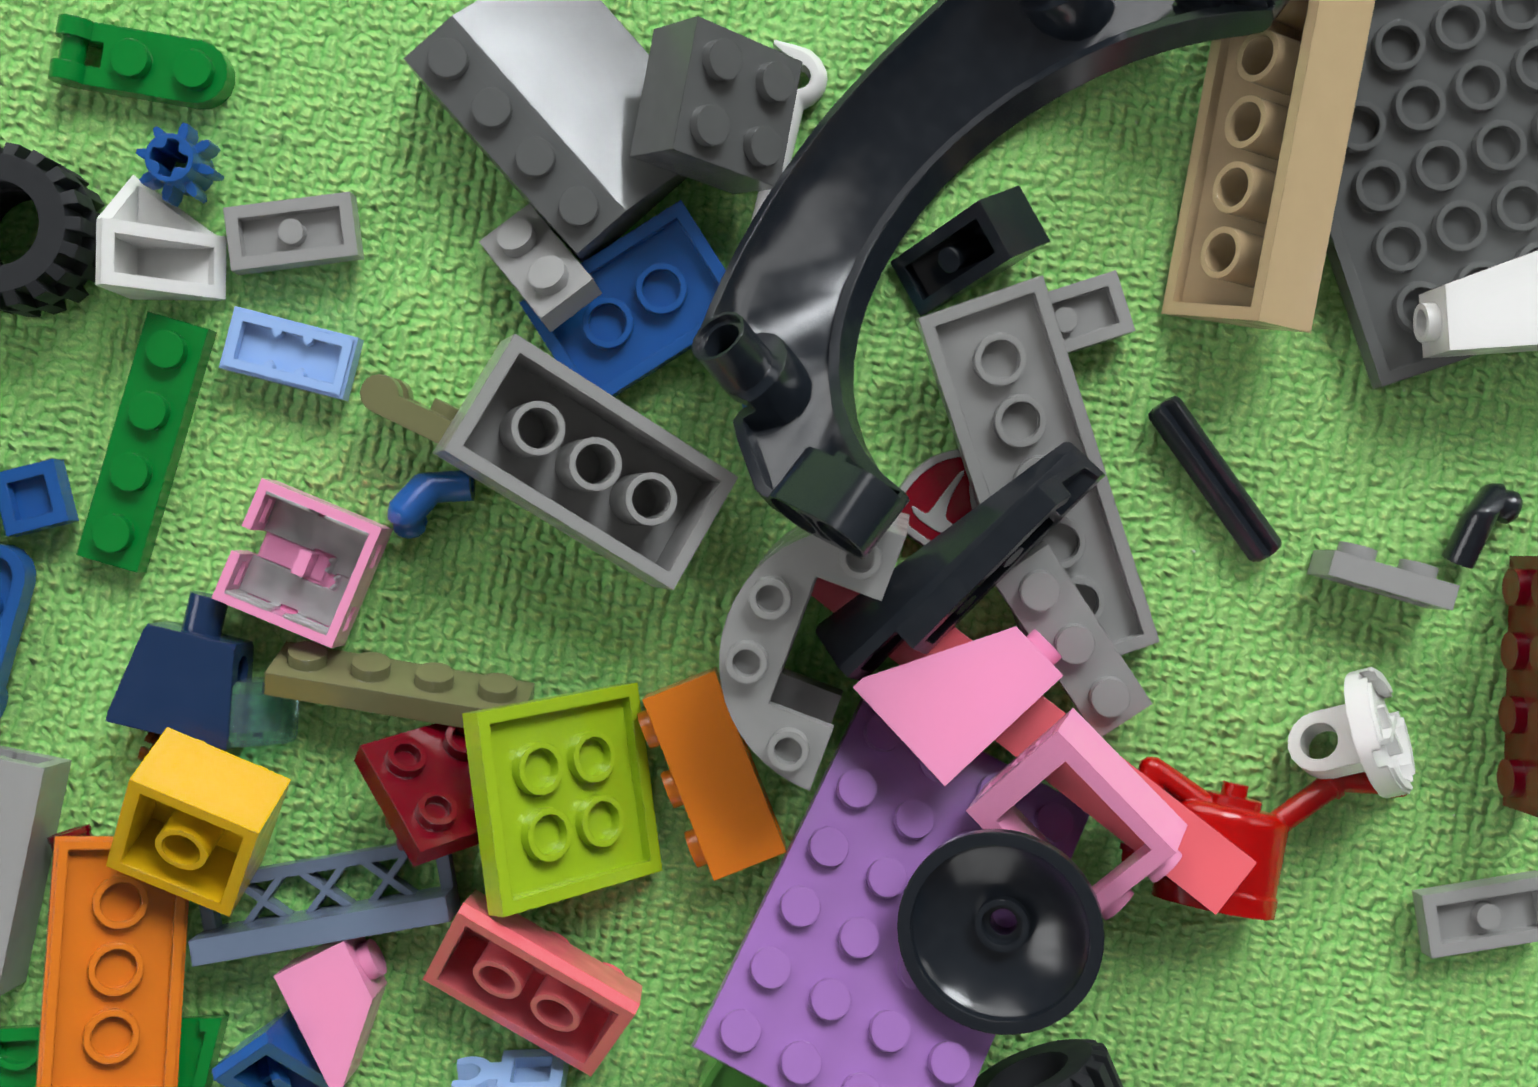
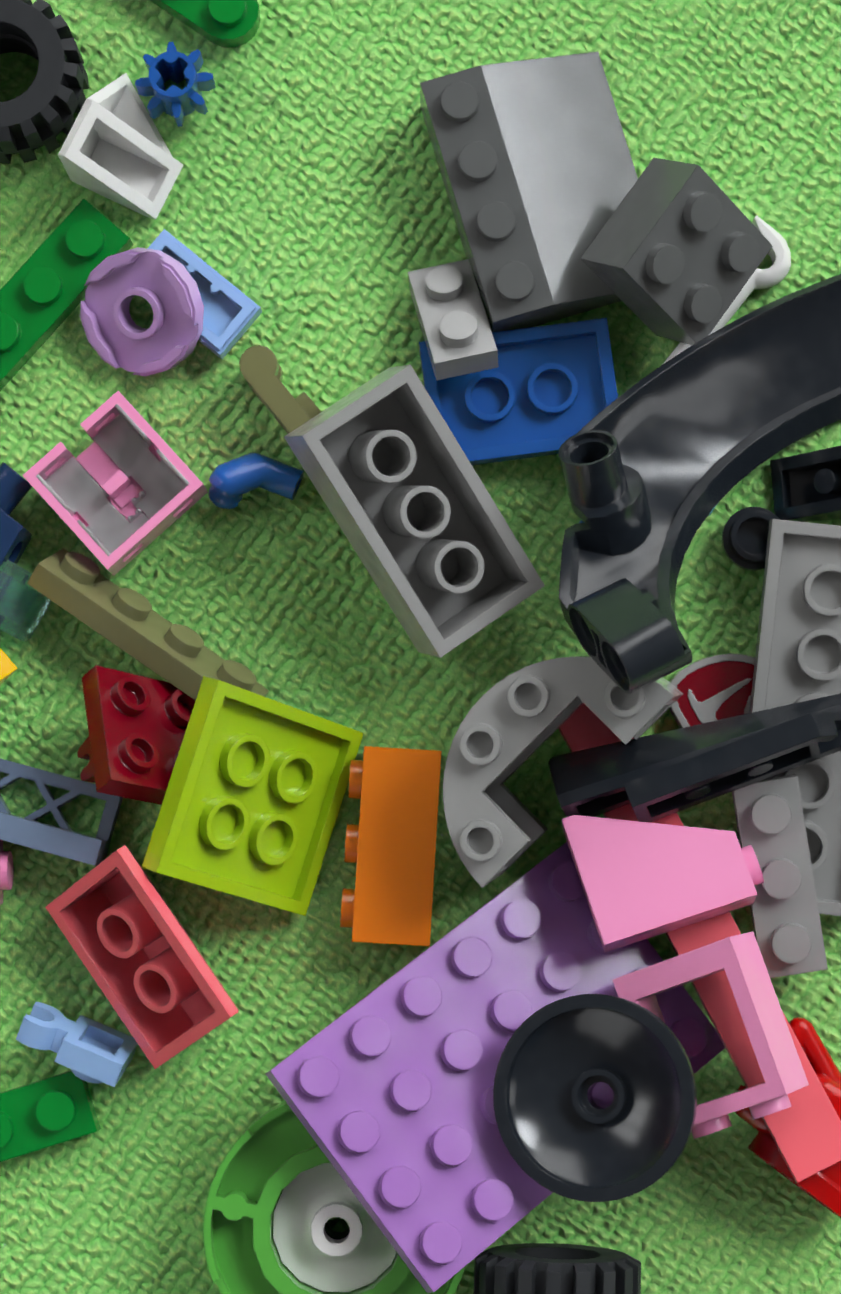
camera: 25 degrees right, 5 degrees down
light grey plate [223,192,364,275] -> none
none -> lavender tile [80,247,204,376]
none -> black plate [722,507,780,571]

